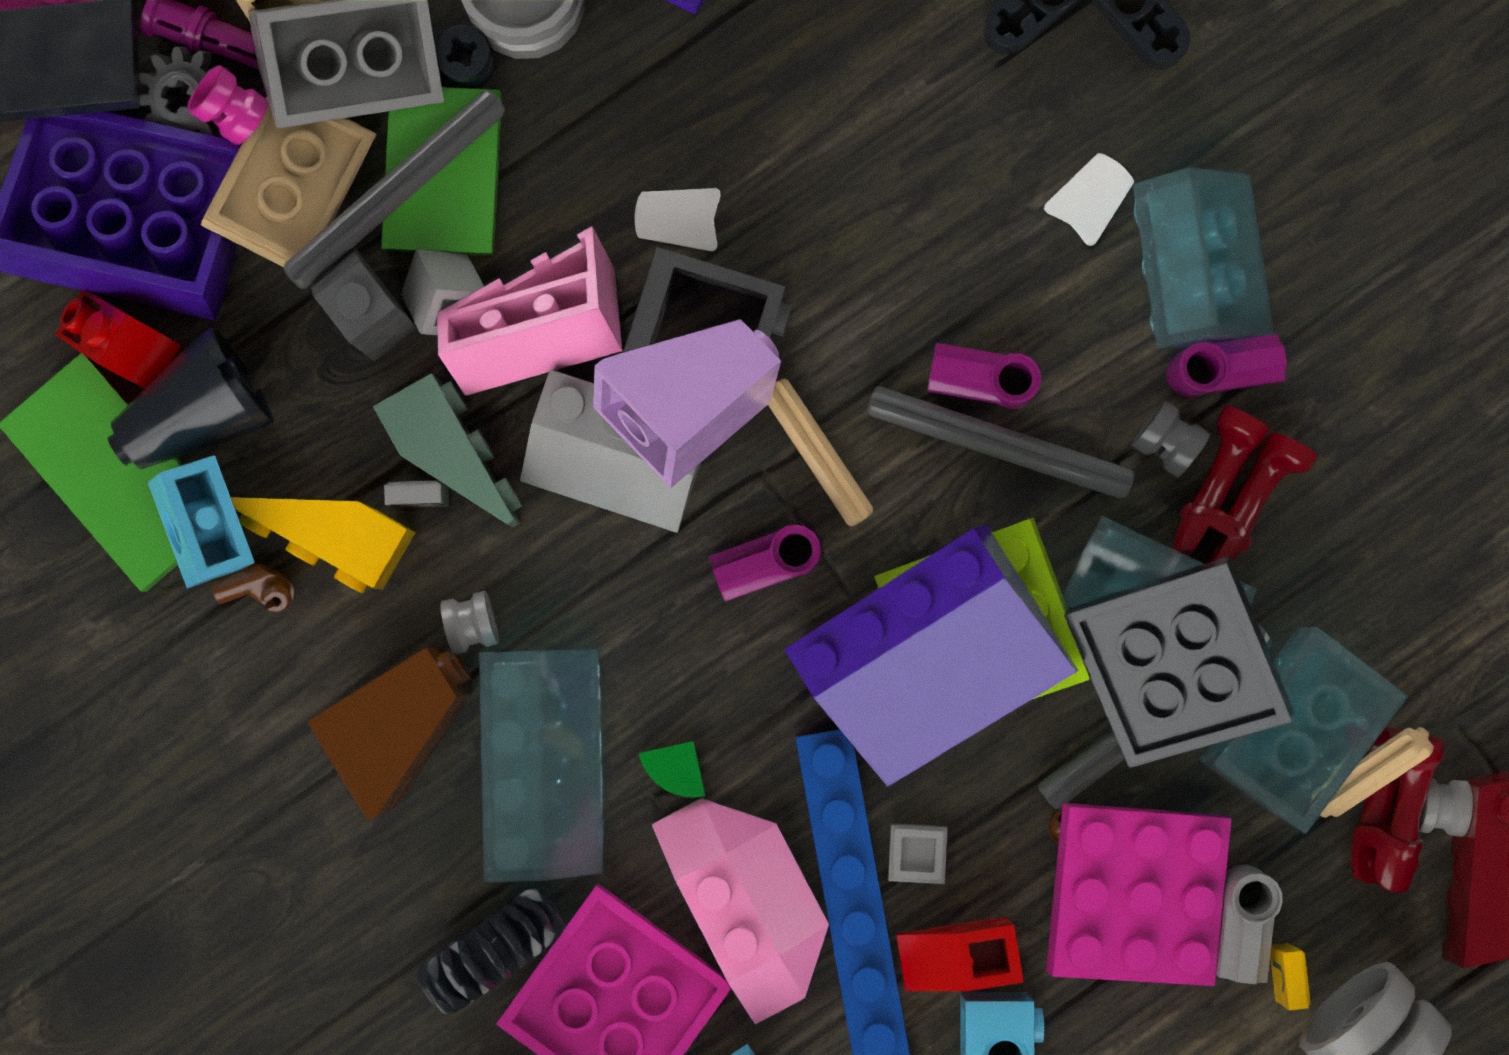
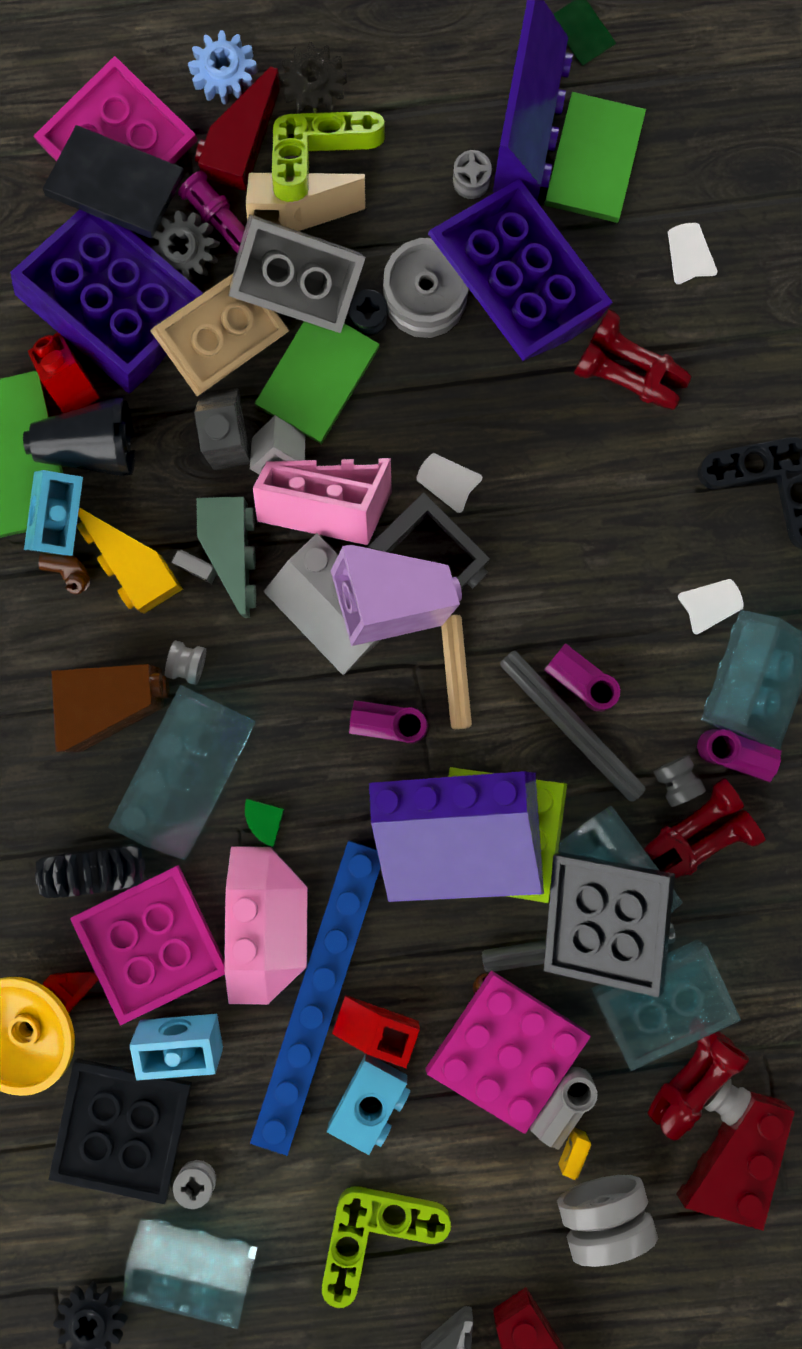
camera: 30 degrees right, 0 degrees up
dark pink wheel [187,65,268,145] -> none
dark grey axle [283,90,505,289] -> none
light grey tile [888,823,947,884] -> none
tan axle [1313,727,1434,818] -> none

